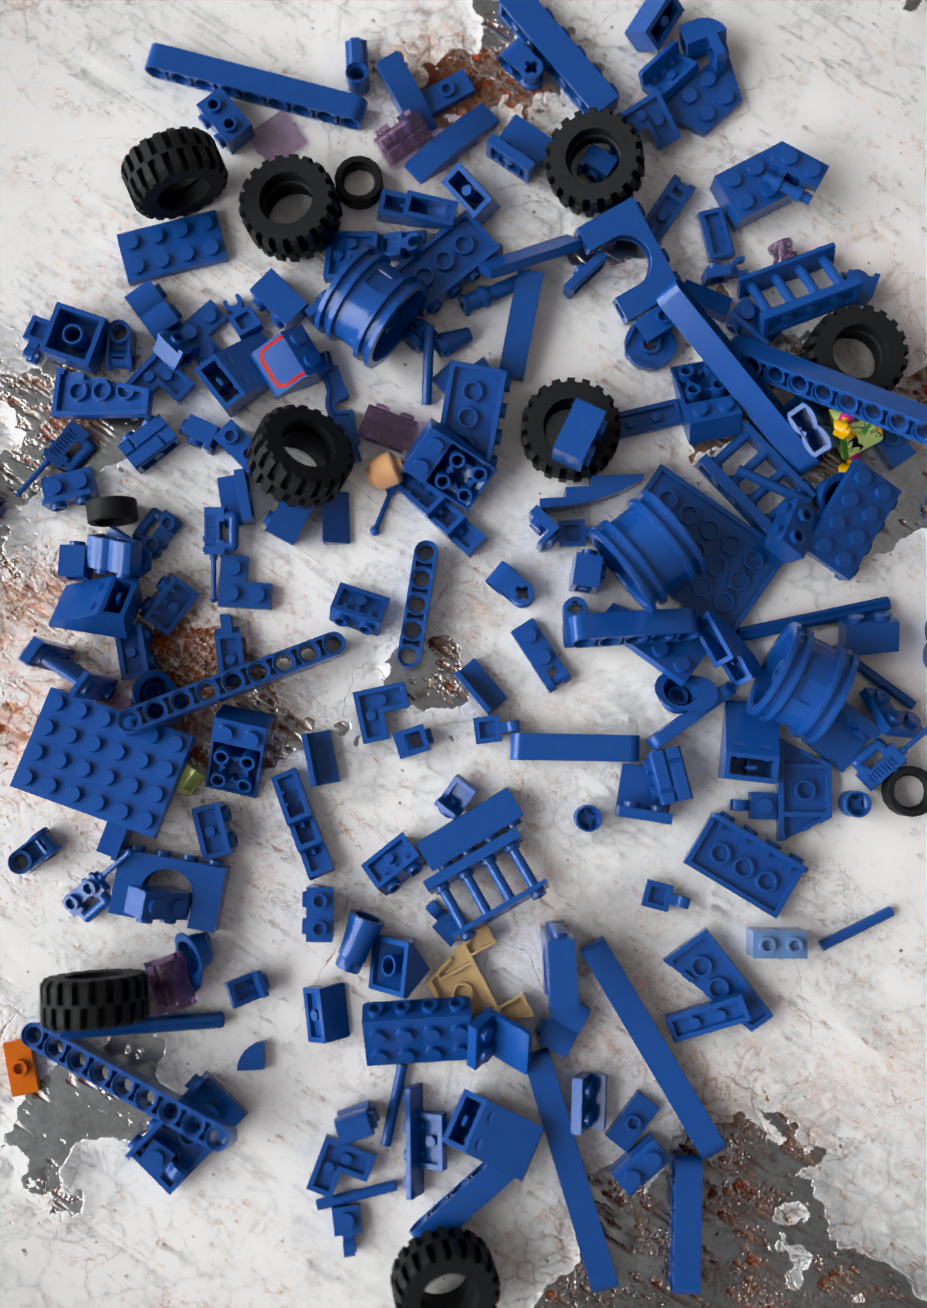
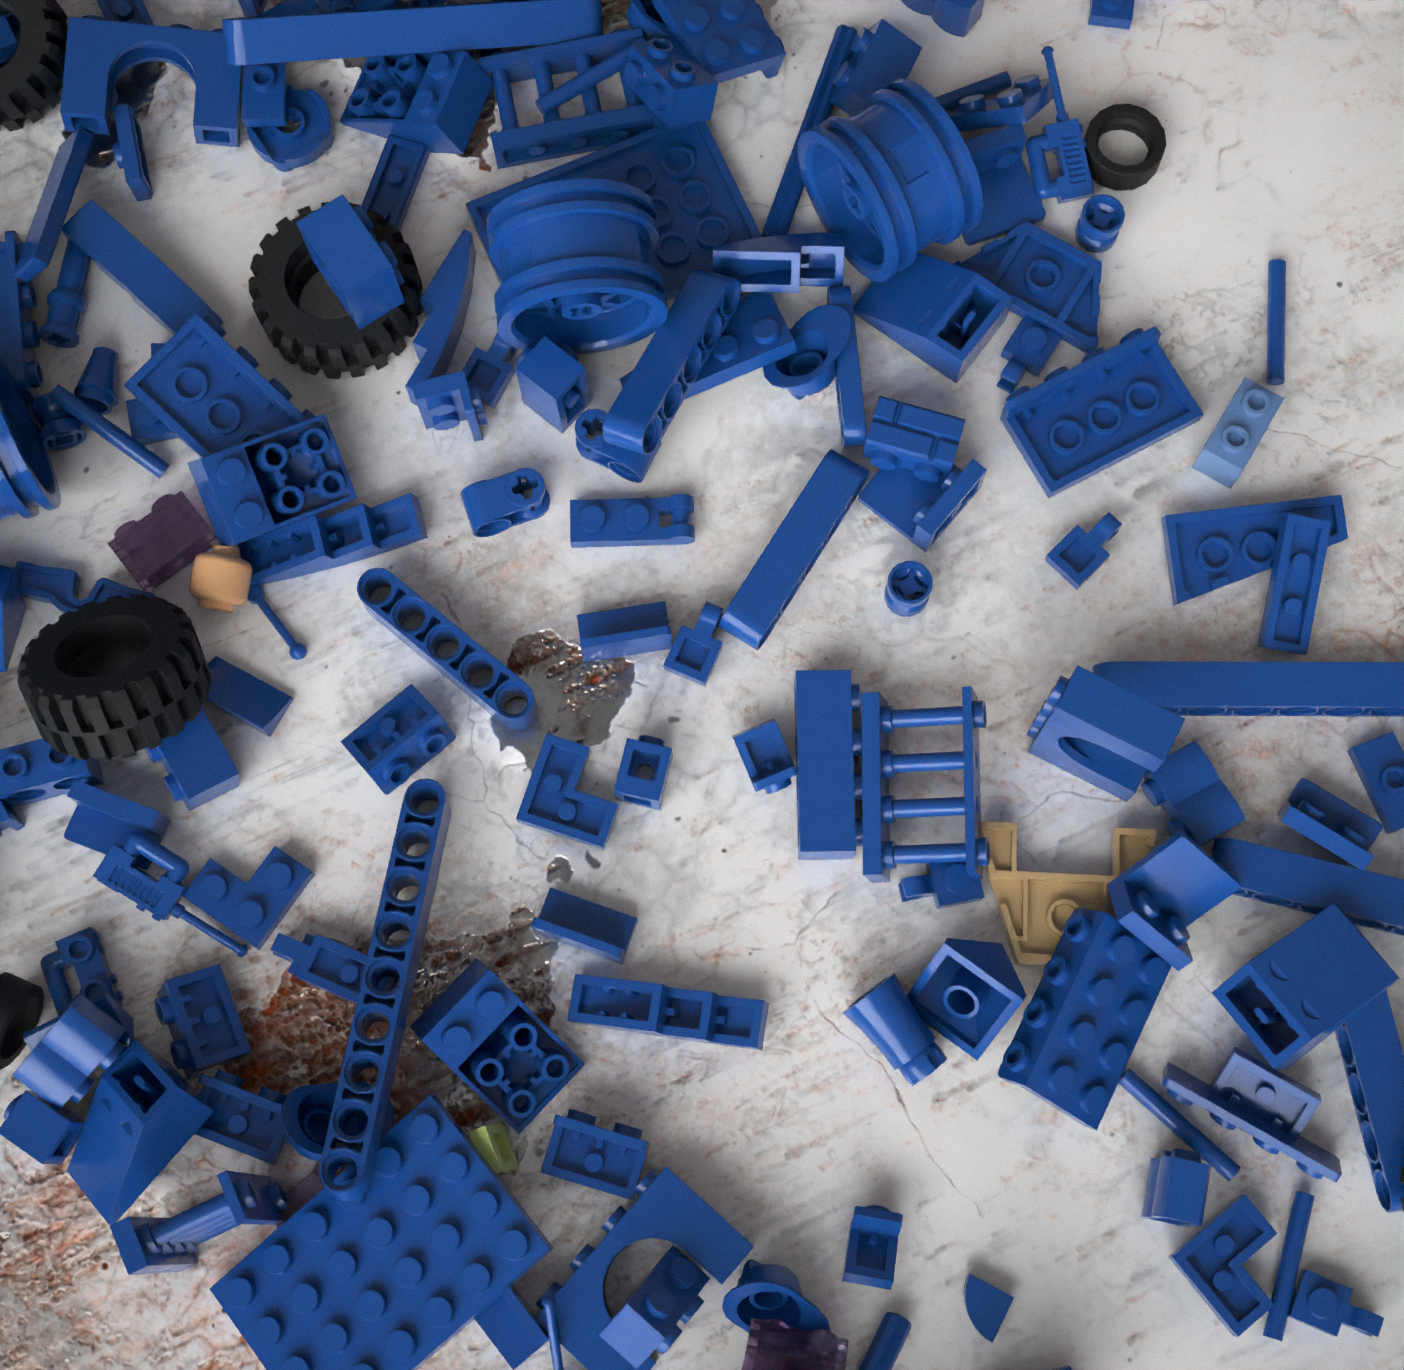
camera: 60 degrees left, 10 degrees down
blue bracket [302,884,334,942] -> none
blue panel [303,983,350,1044] -> none
blue bracket [361,832,427,896] -> none

